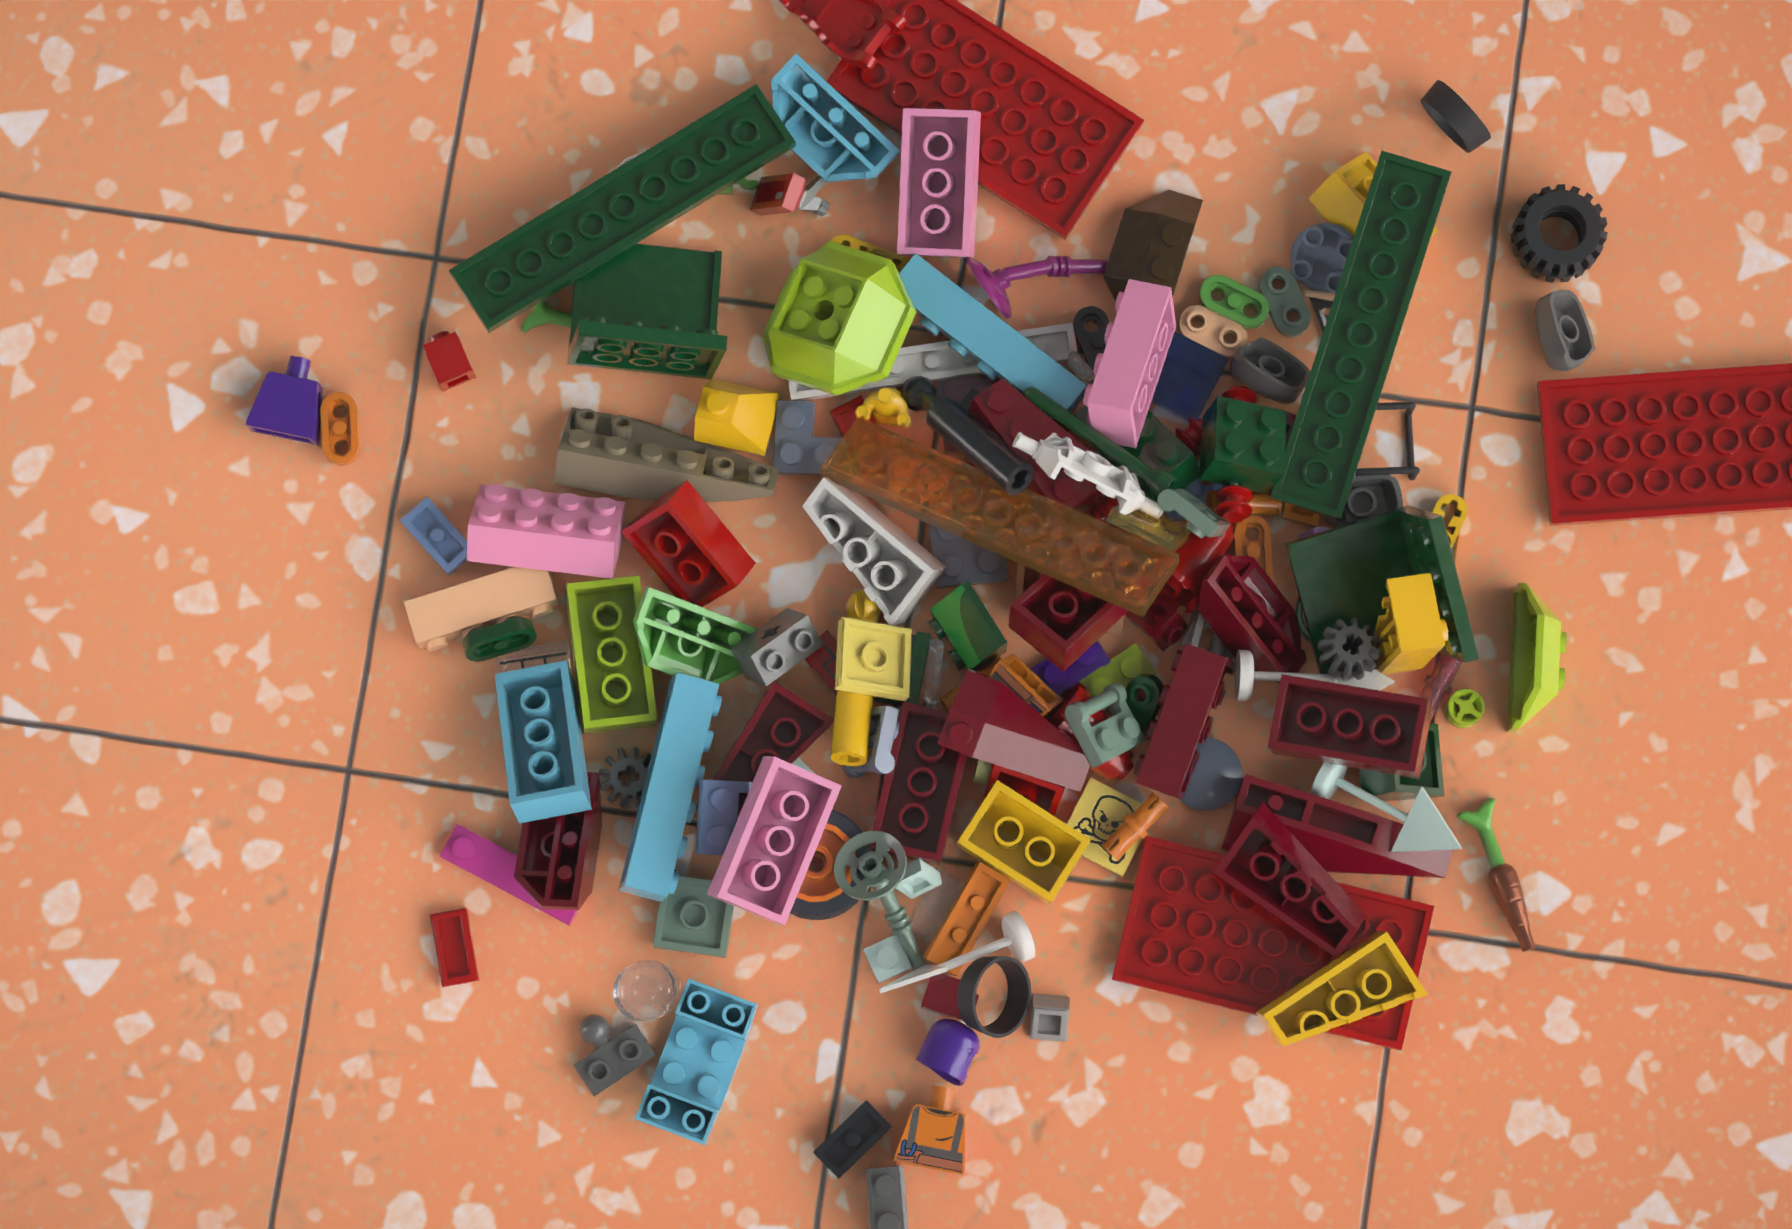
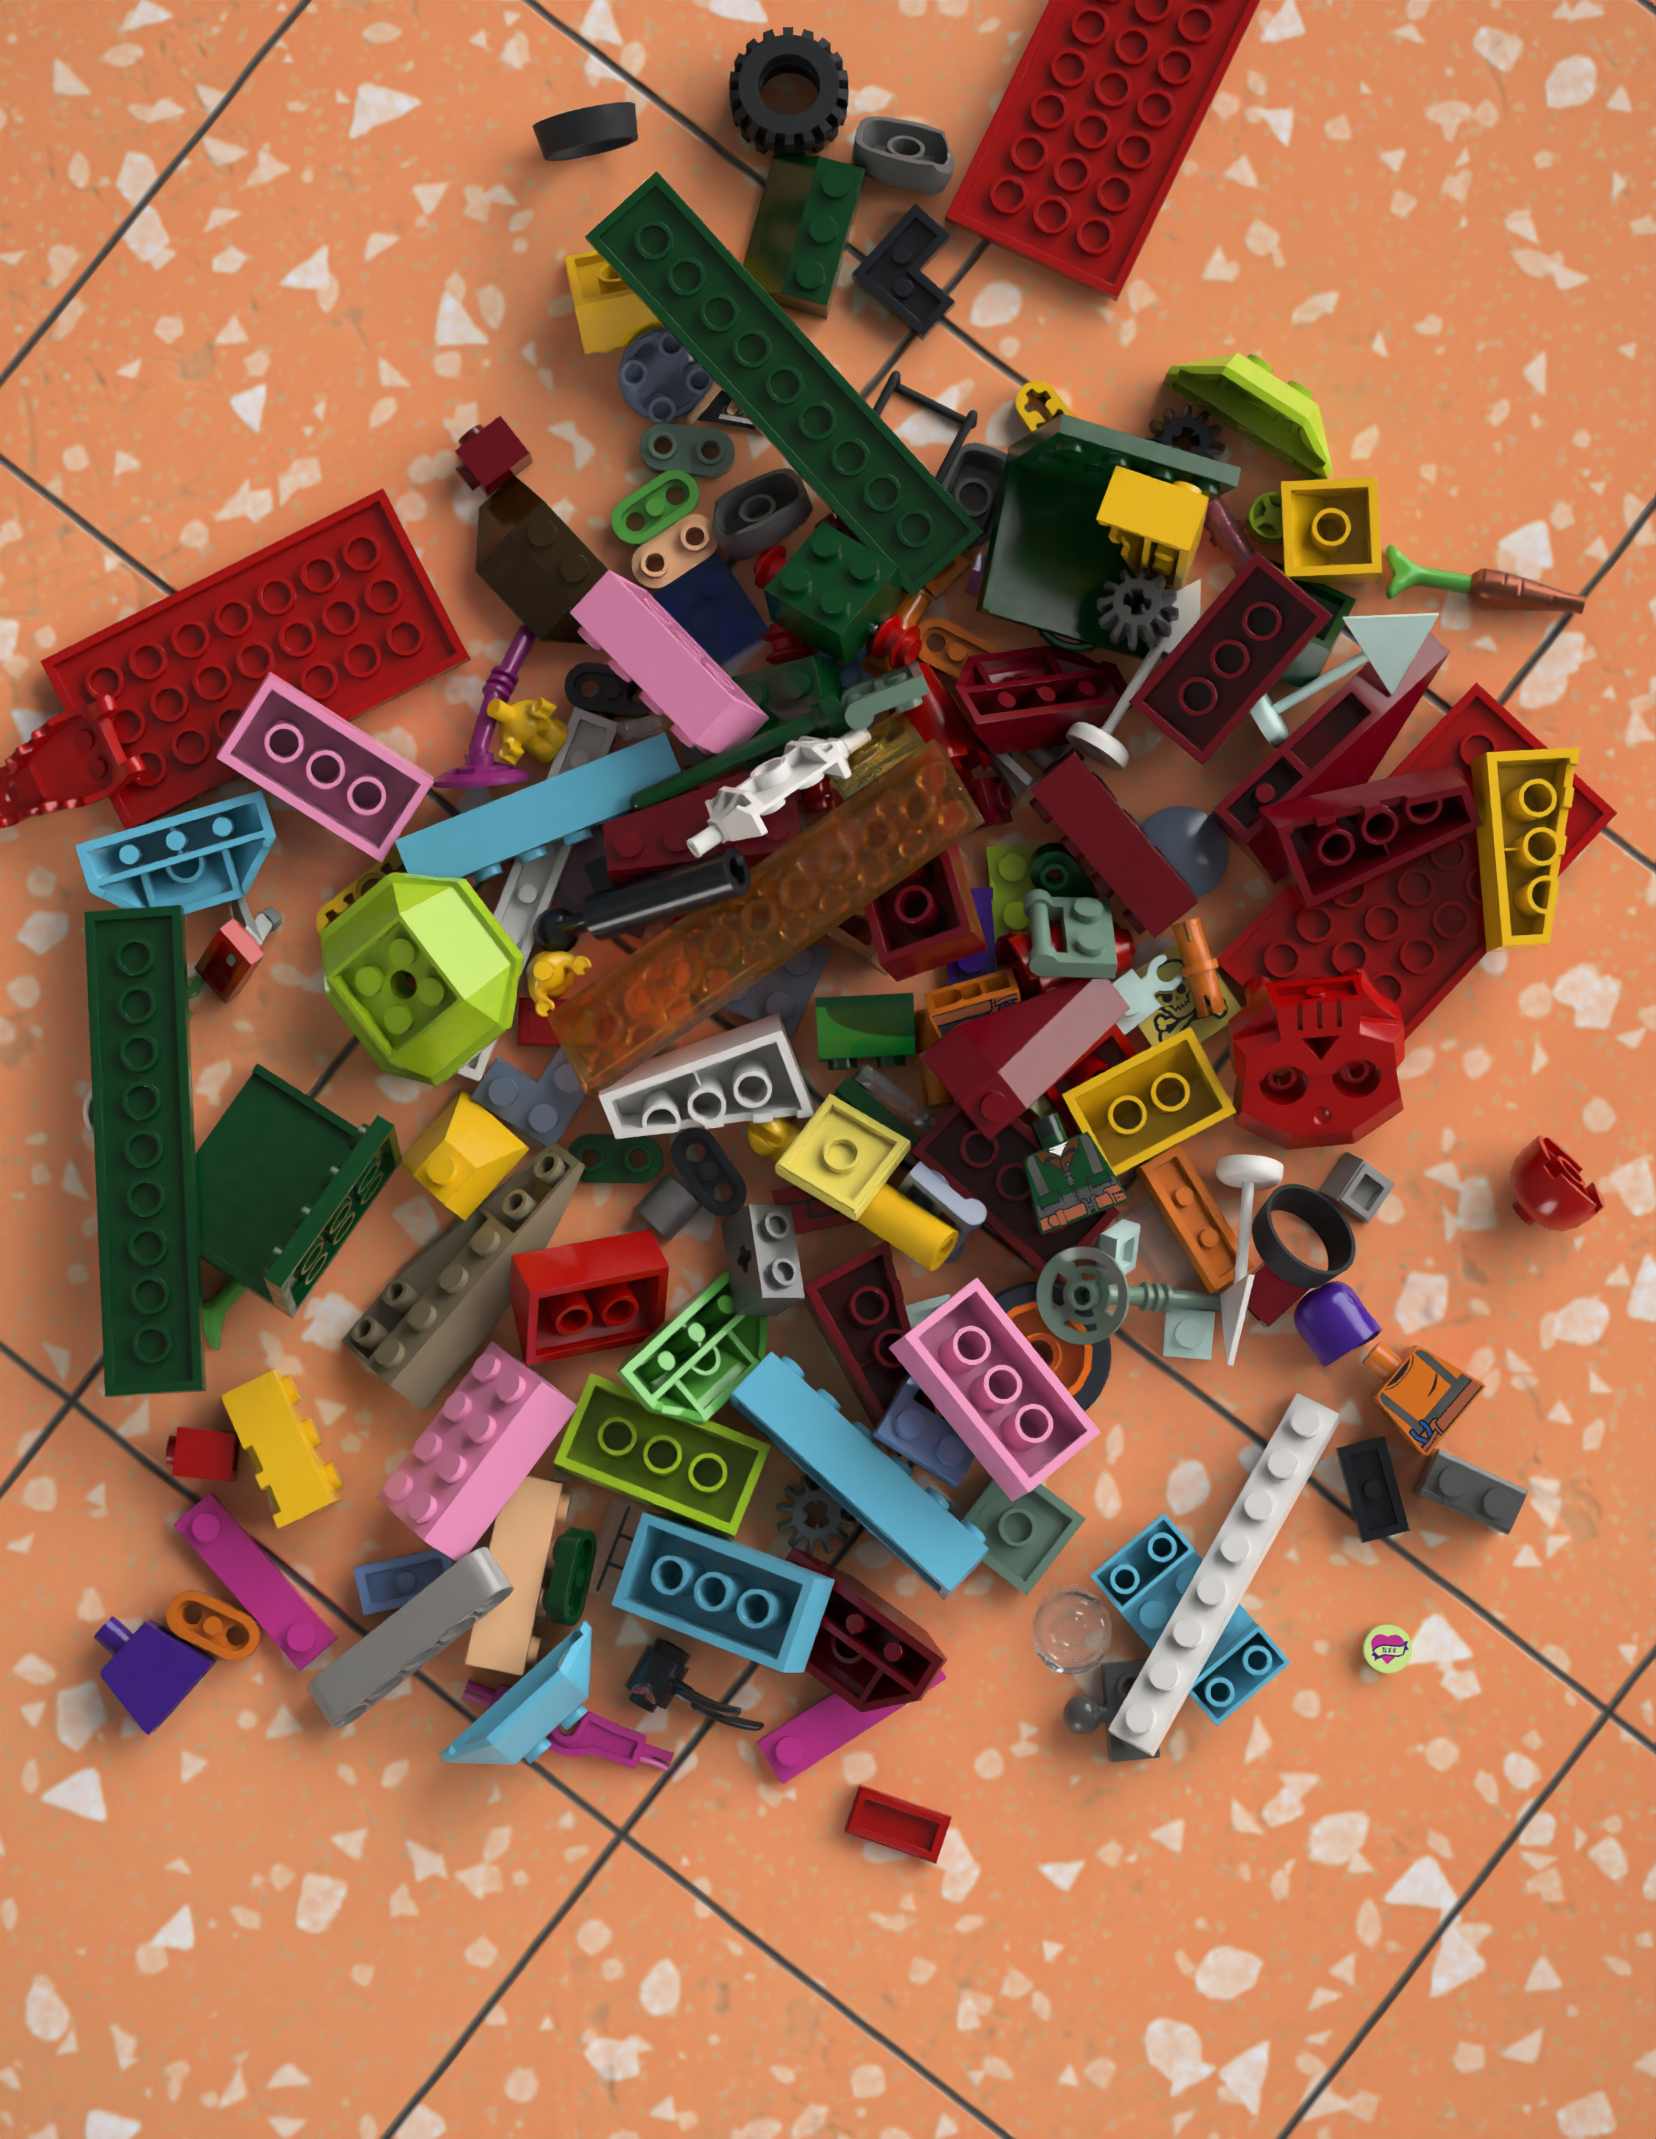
camera: 65 degrees left, 5 degrees up
none -> dark pink plate [173,1492,339,1671]
none -> yellow wedge [221,1369,344,1529]
none -> light grey beam [306,1547,514,1730]
none -> medium azure wedge [439,1620,593,1765]
none -> dark red brick [455,416,533,497]
none -> dark pink piece [462,1679,674,1772]
none -> yellow piece [487,697,568,766]
none -> dark green plate [568,1134,664,1184]
none -> black plant [624,1637,764,1731]
none -> flat silver brick [634,1173,702,1241]
none -> black plate [671,1128,747,1216]
none -> dark green slope [743,156,865,319]
none -> black plate [852,204,955,340]
none -> torso [1022,1113,1129,1236]
none -> white plate [1108,1393,1341,1756]
none -> light aqua plate [1112,955,1183,1035]
none -> black gear [1144,404,1225,461]
none -> red brick [1228,967,1405,1150]
none -> yellow slope [1280,477,1382,585]
none -> yellowish green tile [1362,1624,1412,1673]
none -> red cylinder [1510,1135,1605,1232]

